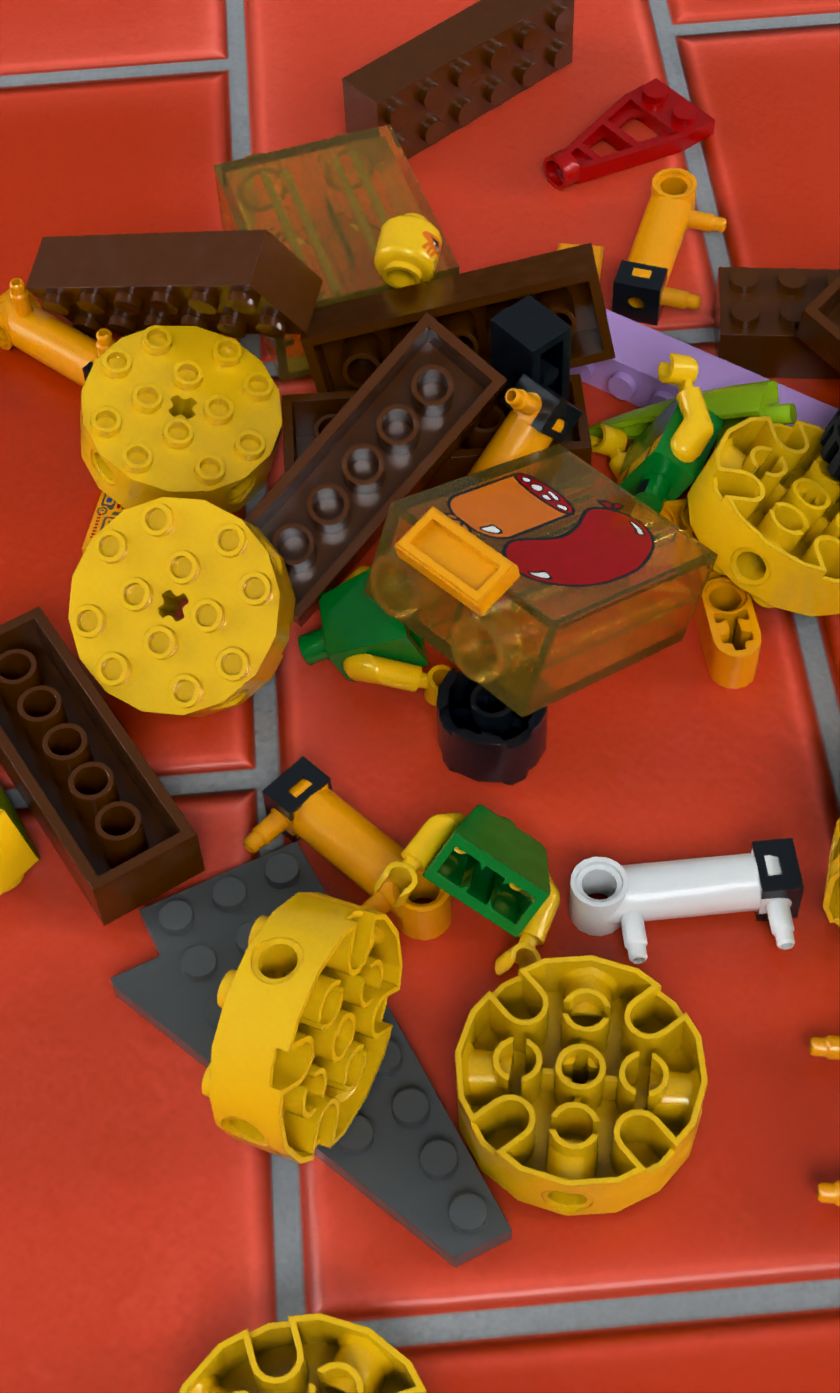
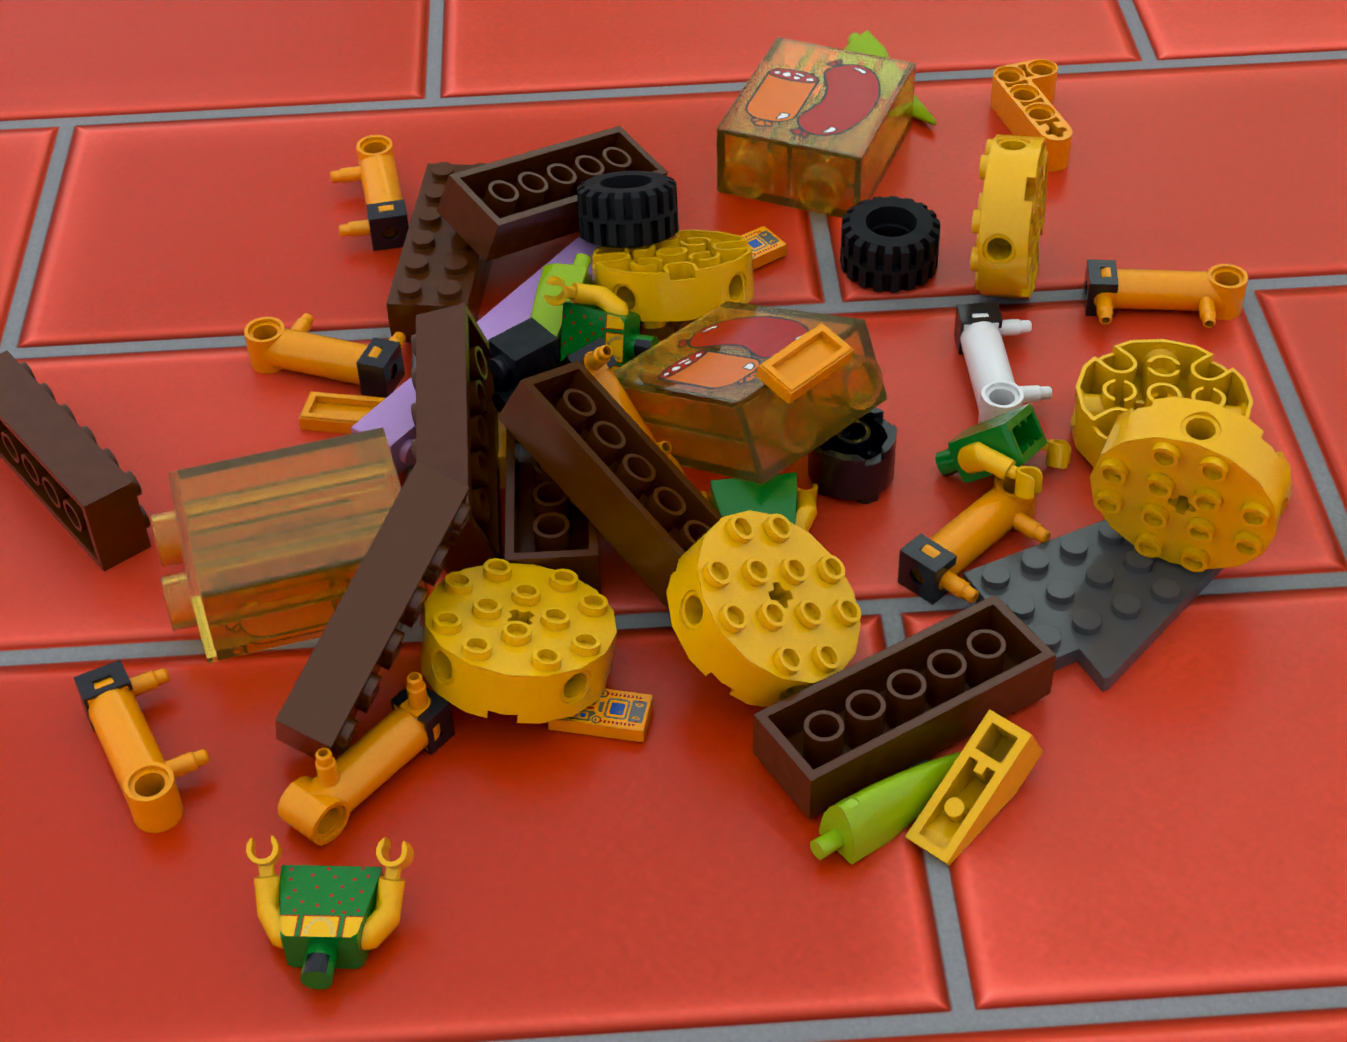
camera: 90 degrees left, 10 degrees down
yellow head [374,213,442,289] -> none
red plate [543,78,715,190] -> none
none -> light orange piece [73,660,210,833]

